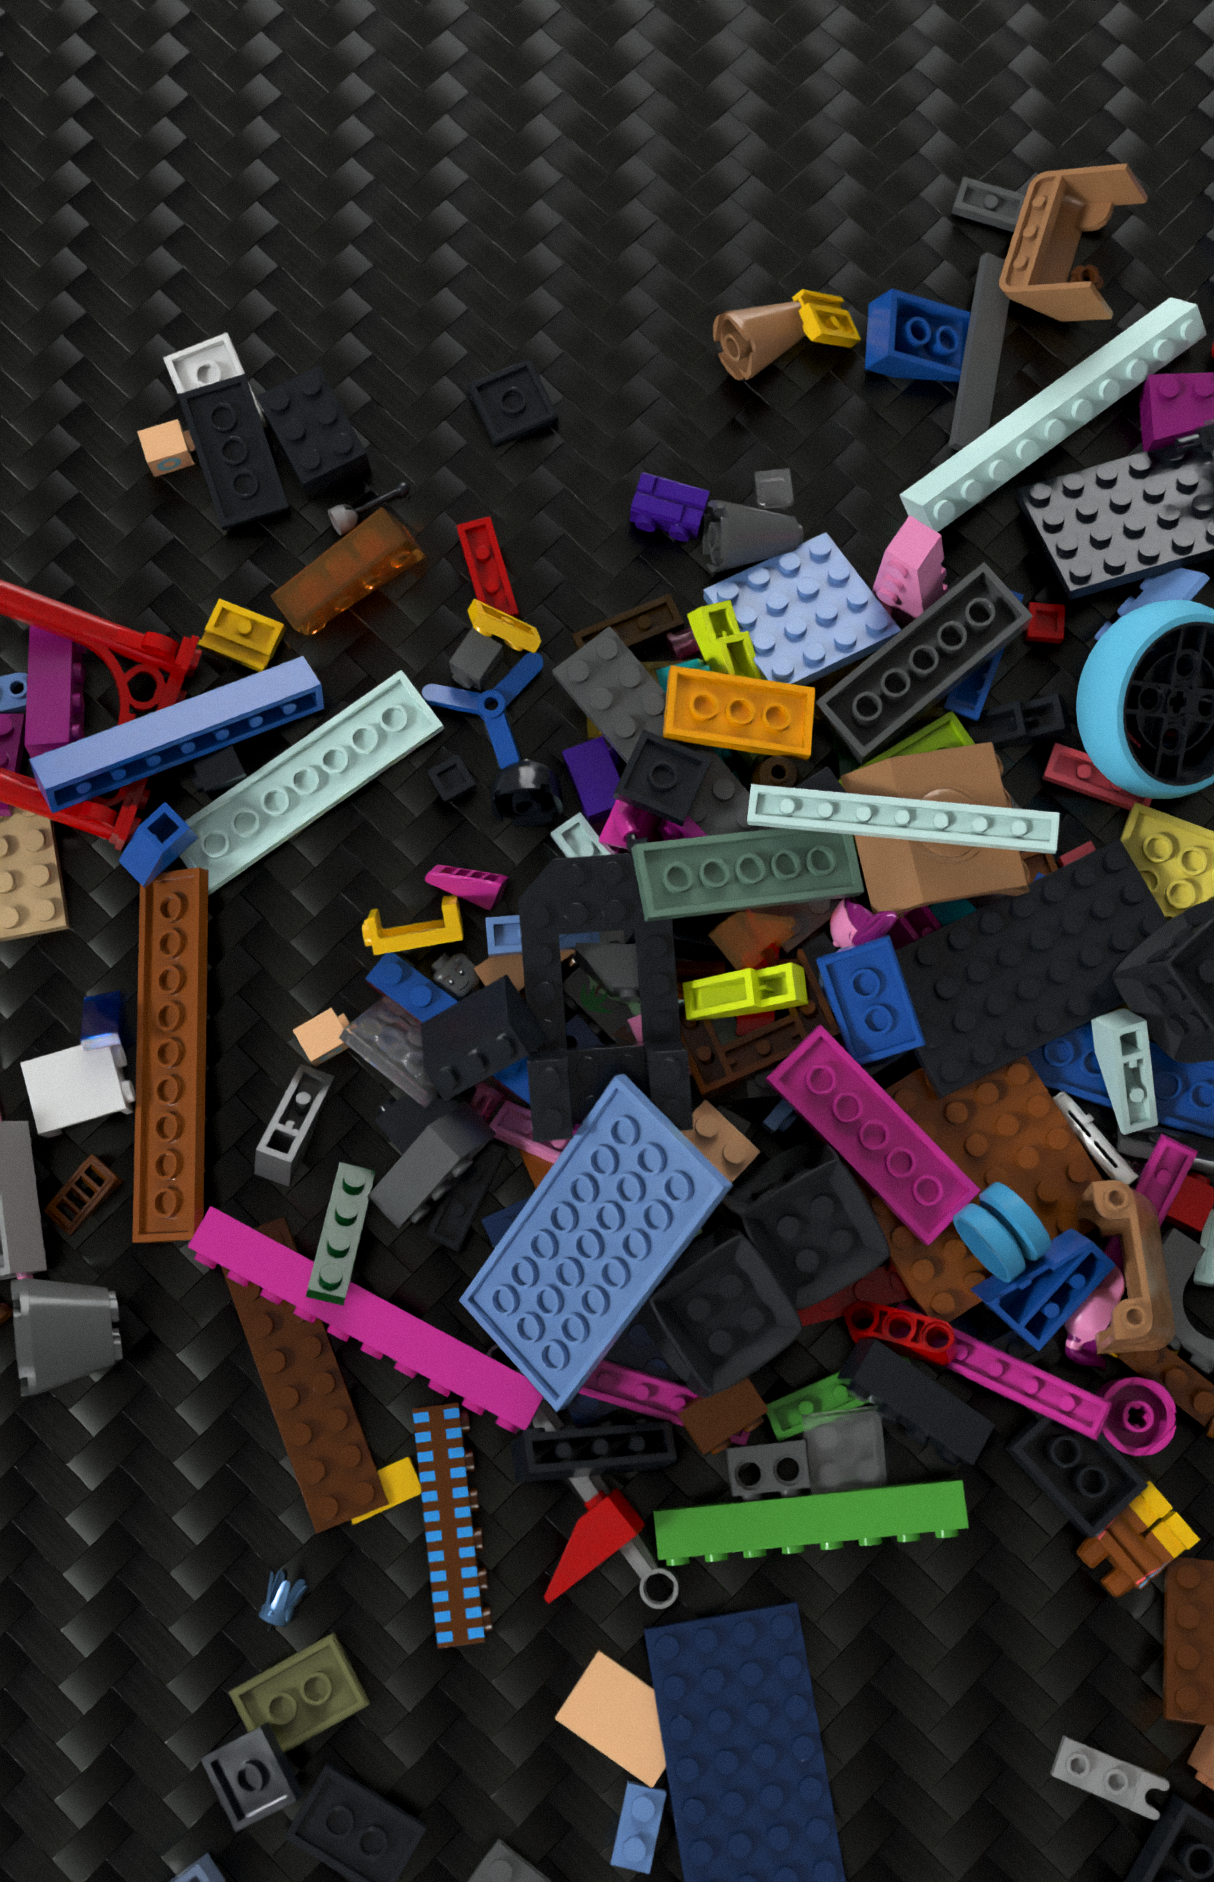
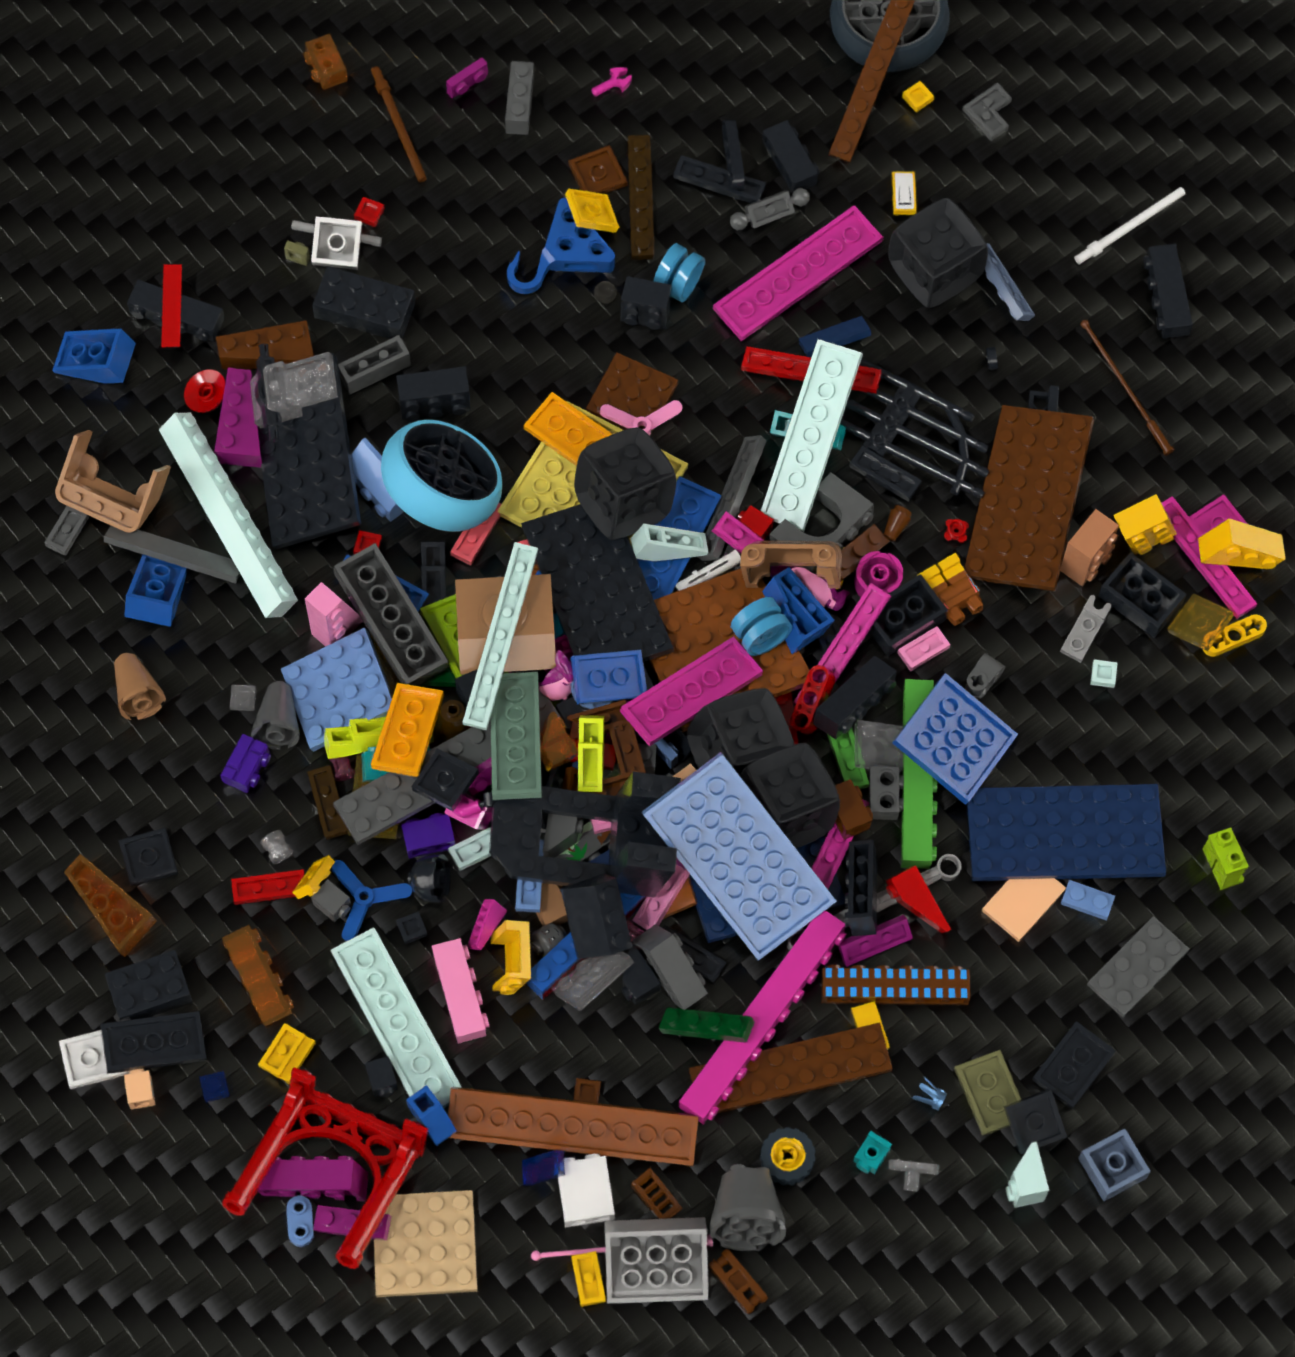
camera: 85 degrees left, 10 degrees down
brick [29,656,324,813] -> none
dark grey slope [254,1064,335,1186] -> none
light nougat brick [293,1008,355,1067] -> none
hinge [328,482,410,536] -> none
yellow plate [792,289,861,348] -> none
reddish brown plate [1069,264,1103,291] -> none
none -> clear orange wedge [64,854,157,957]
none -> clear blue plate [199,1071,230,1103]
none -> clear wheel [260,830,293,864]
none -> bright pink brick [432,938,489,1044]
none -> reddish brown tile [573,1078,601,1103]
none -> black wheel [760,1127,816,1185]
none -> magenta plate [838,914,913,967]
none -> teal brick [854,1131,892,1174]
none -> clear tile [887,1159,939,1191]
none -> plate [892,673,1018,804]
none -> bright pink plate [897,626,950,672]
none -> dark grey piece [965,653,1005,700]
none -> light aqua slope [1006,1142,1049,1208]
none -> light aqua plate [1090,660,1117,688]

